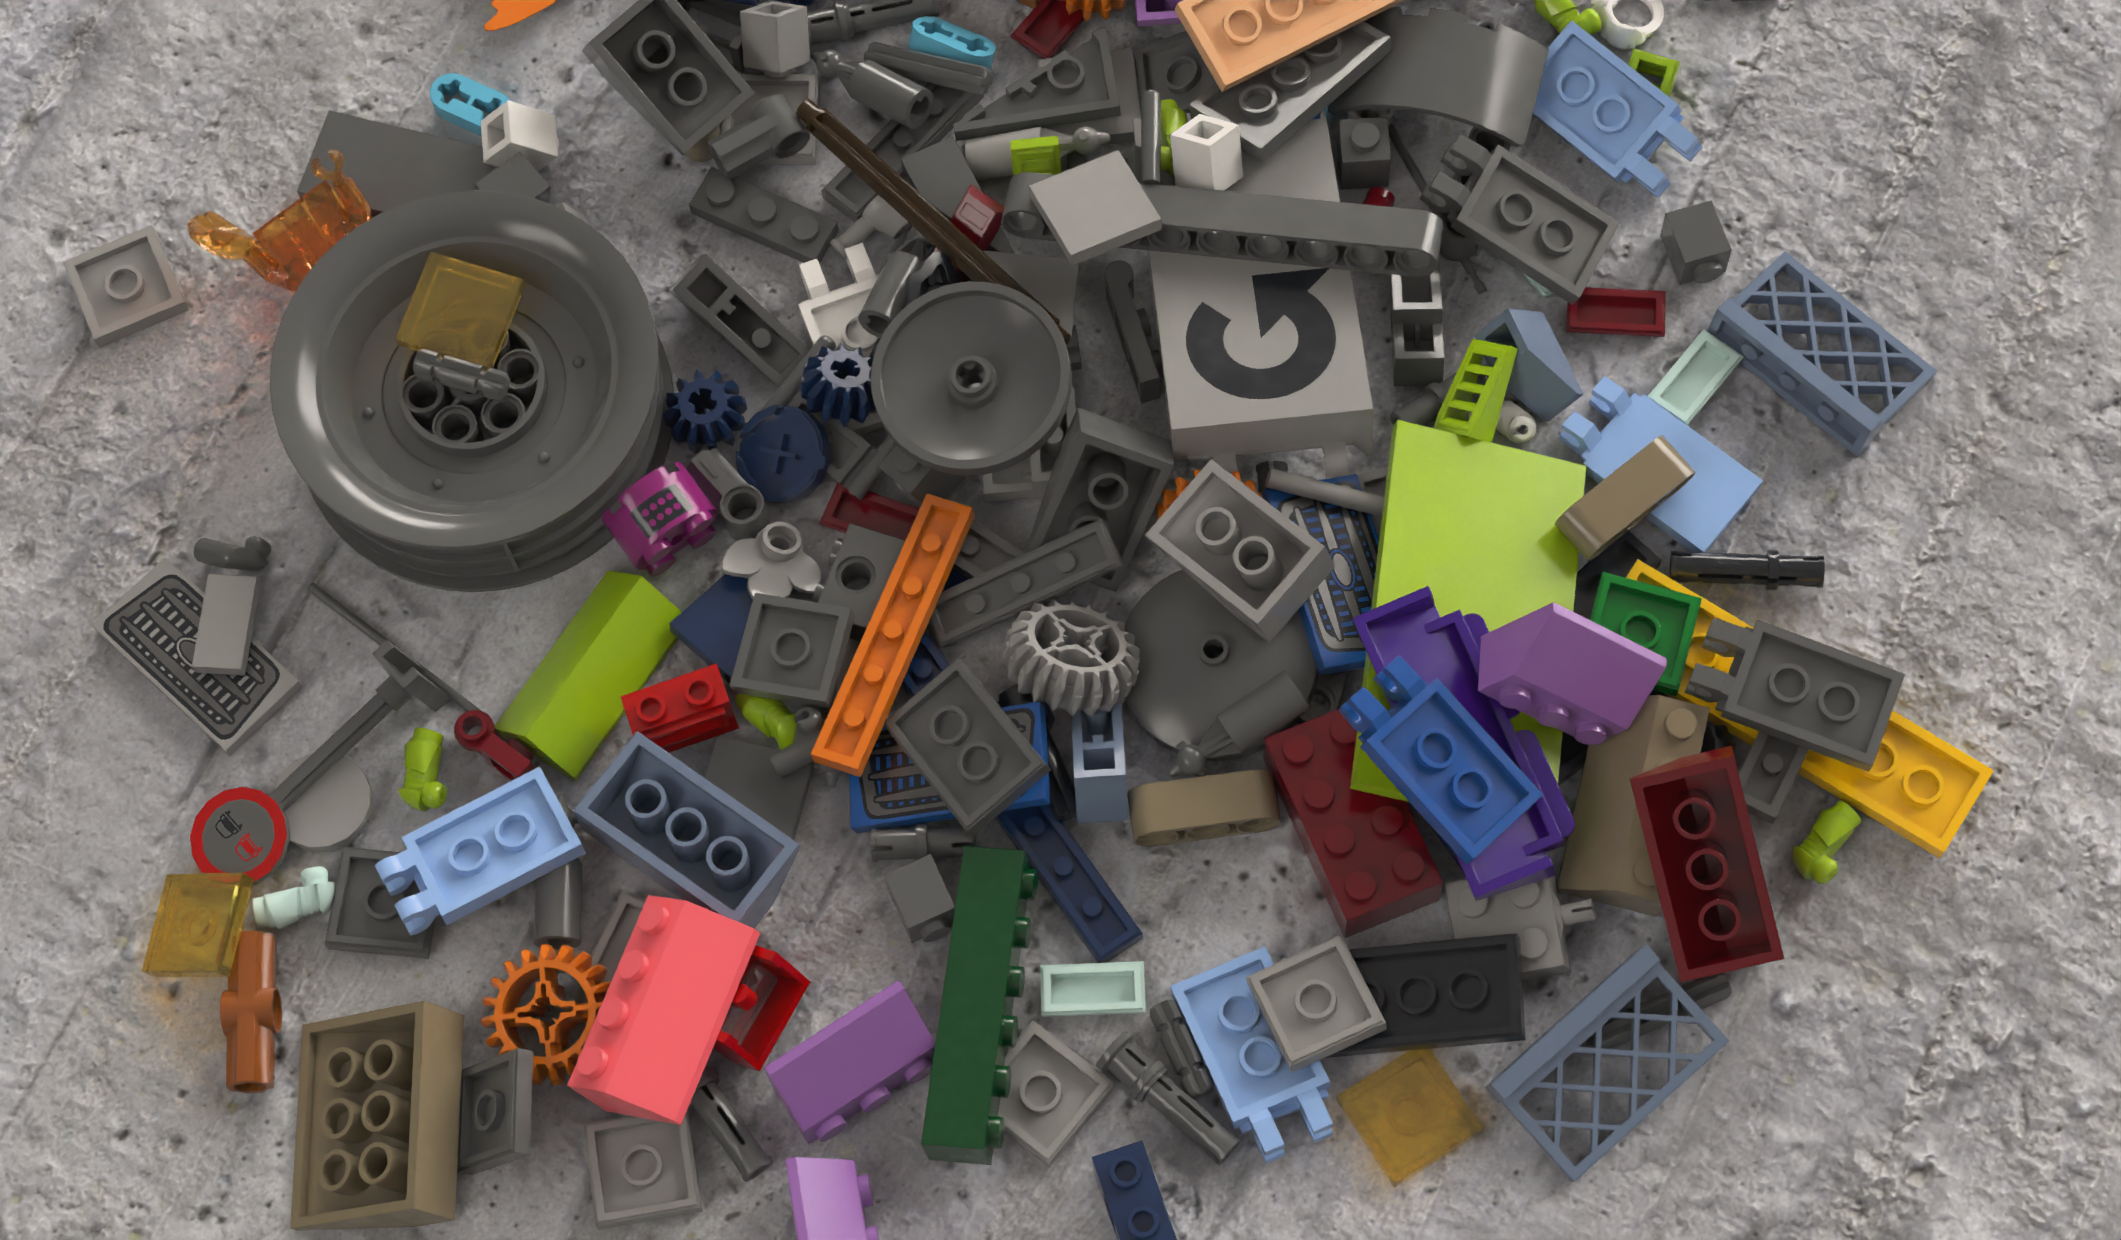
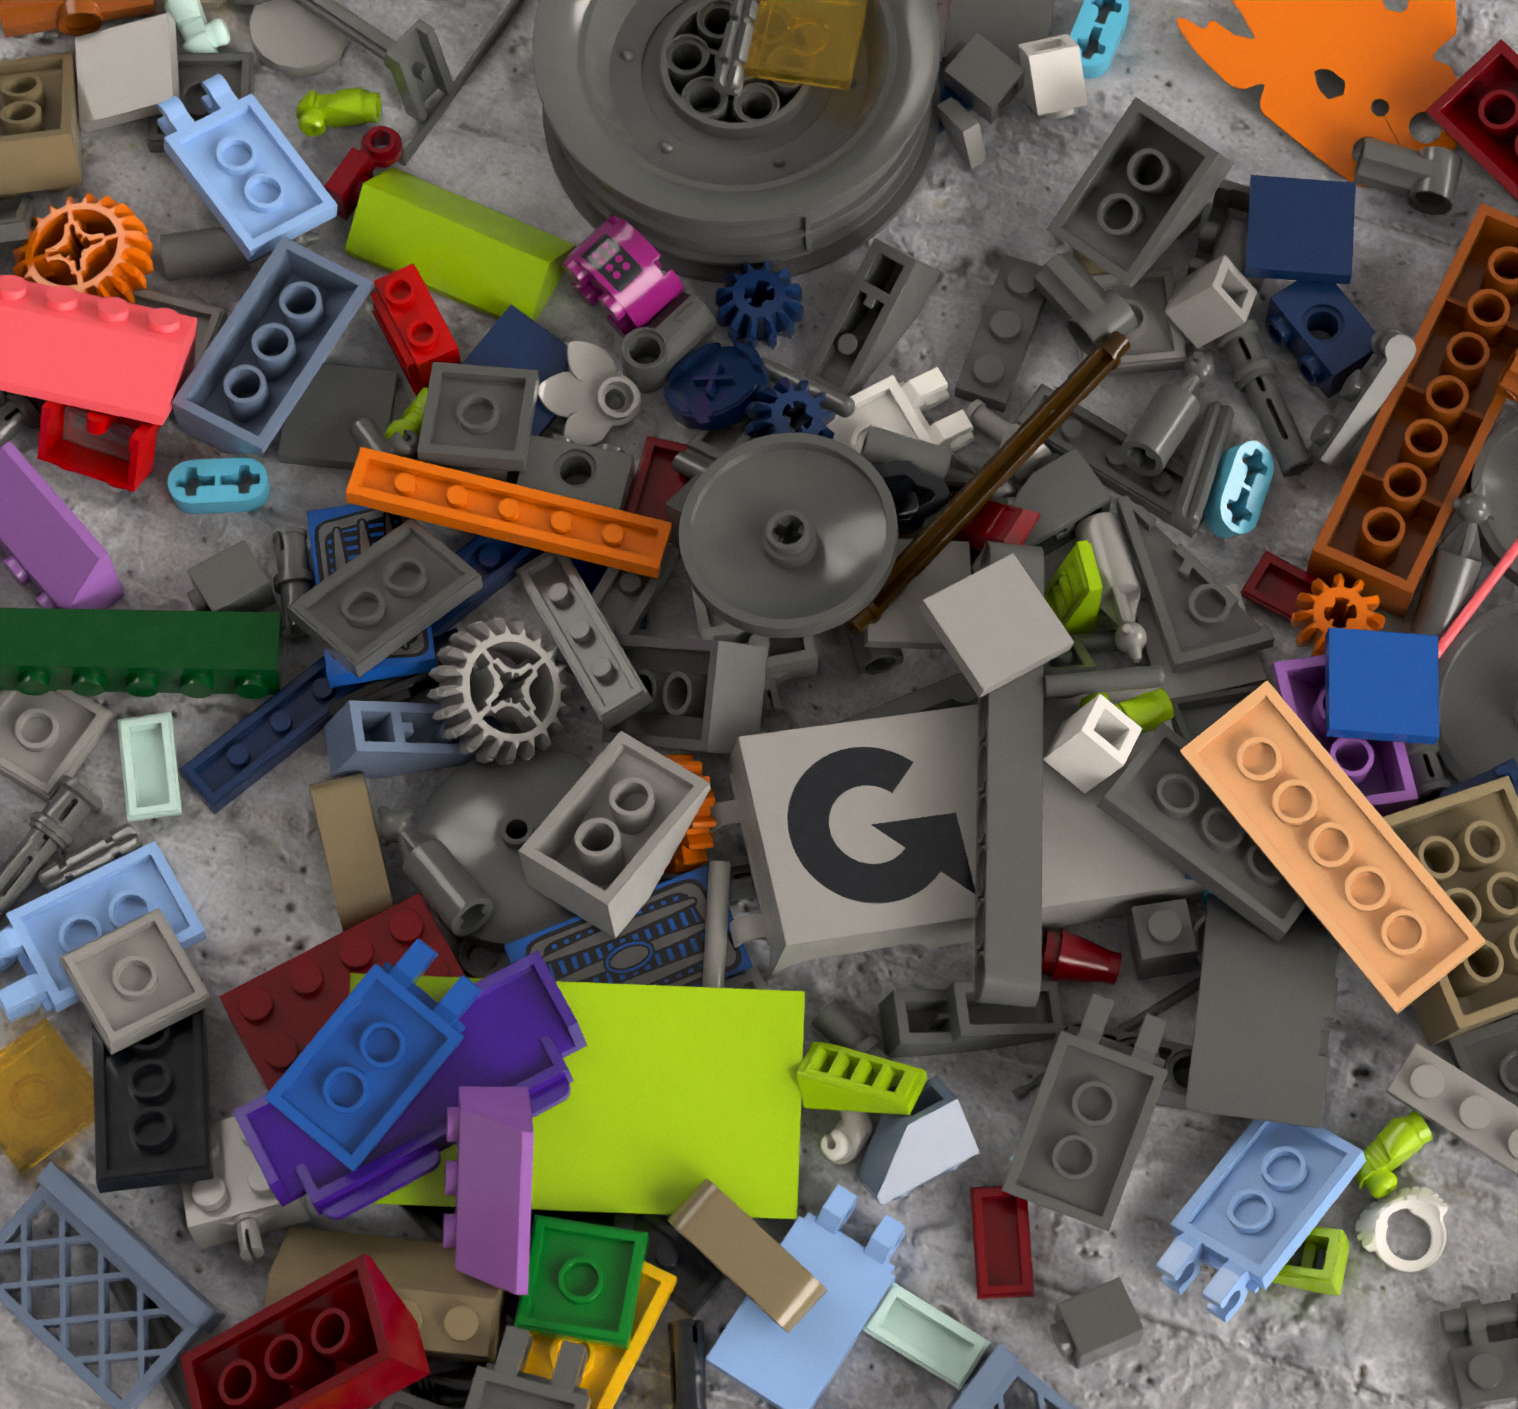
camera: 80 degrees right, 0 degrees up
none -> light grey tile [75,12,180,133]
none -> medium azure beam [167,458,271,514]

